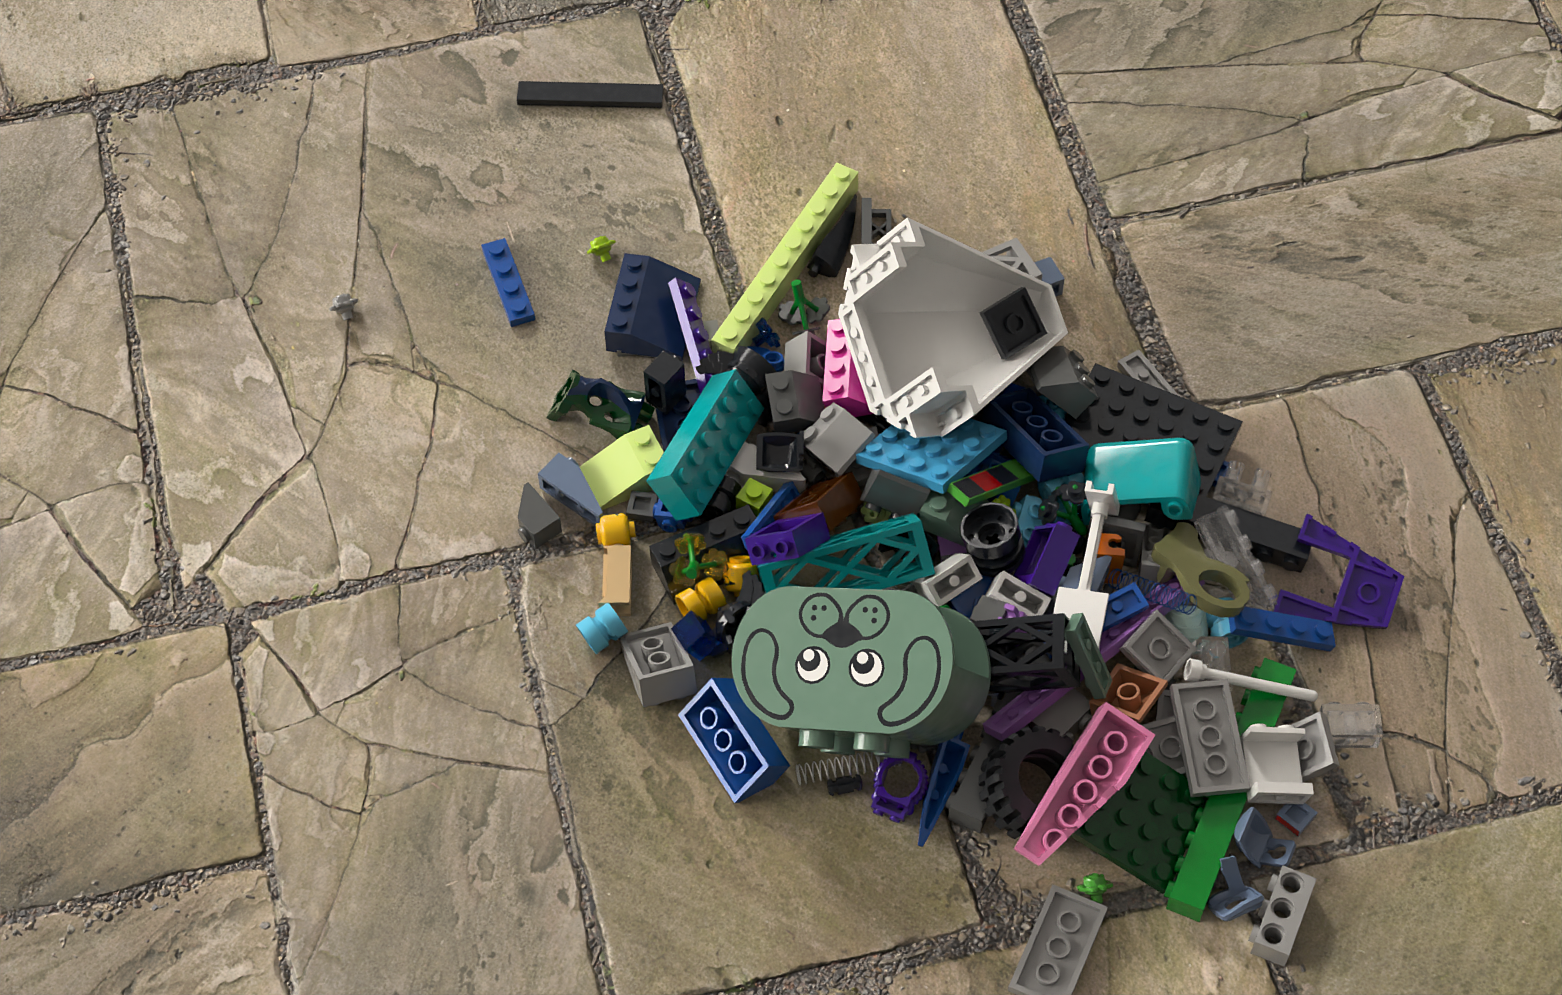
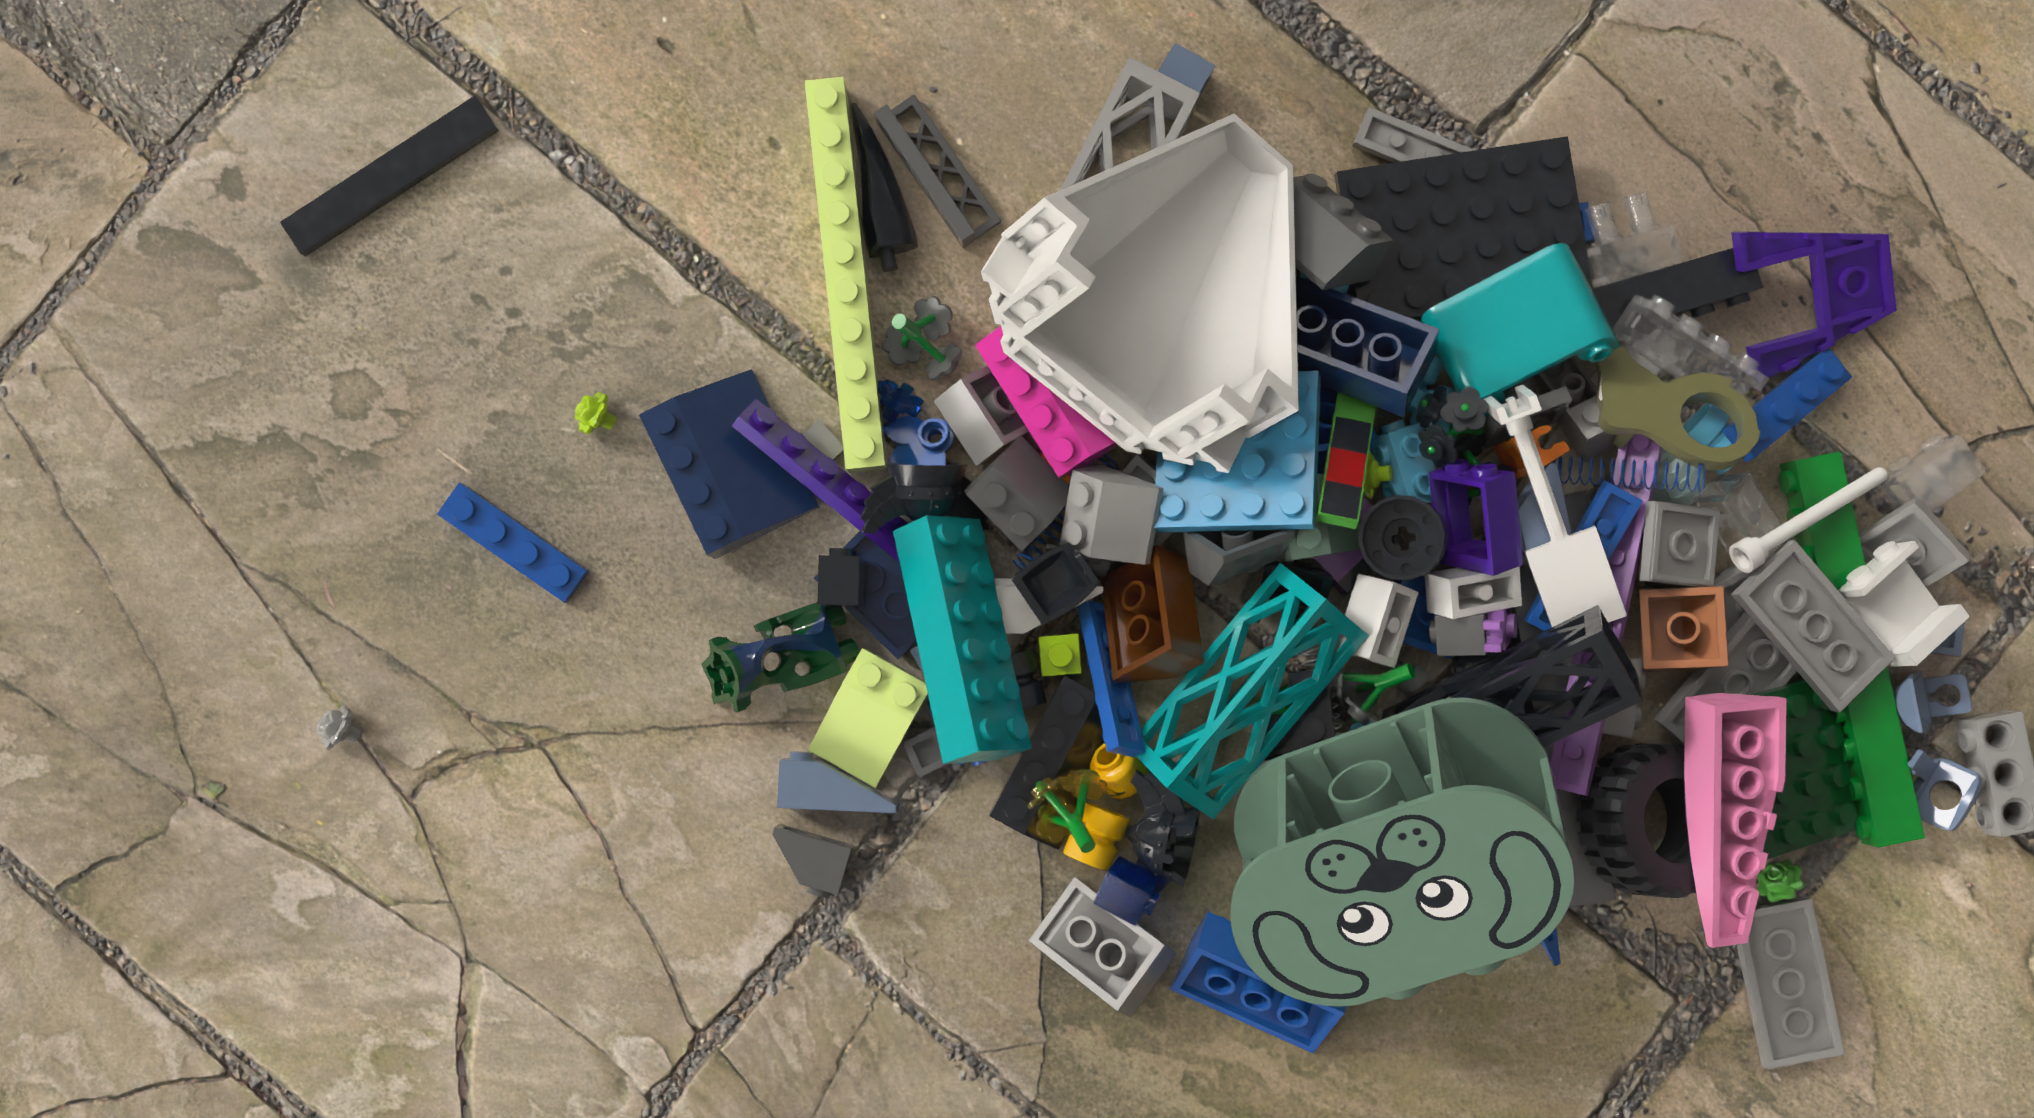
camera: 40 degrees left, 30 degrees up
medium azure wheel [576,602,628,654] -> none
yellow head [596,513,636,546] -> none
tan window [598,544,632,616] -> none
dark purple window [745,512,830,565] -> none
black tile [980,287,1048,359] -> none
sand green plate [1065,613,1113,700] -> none

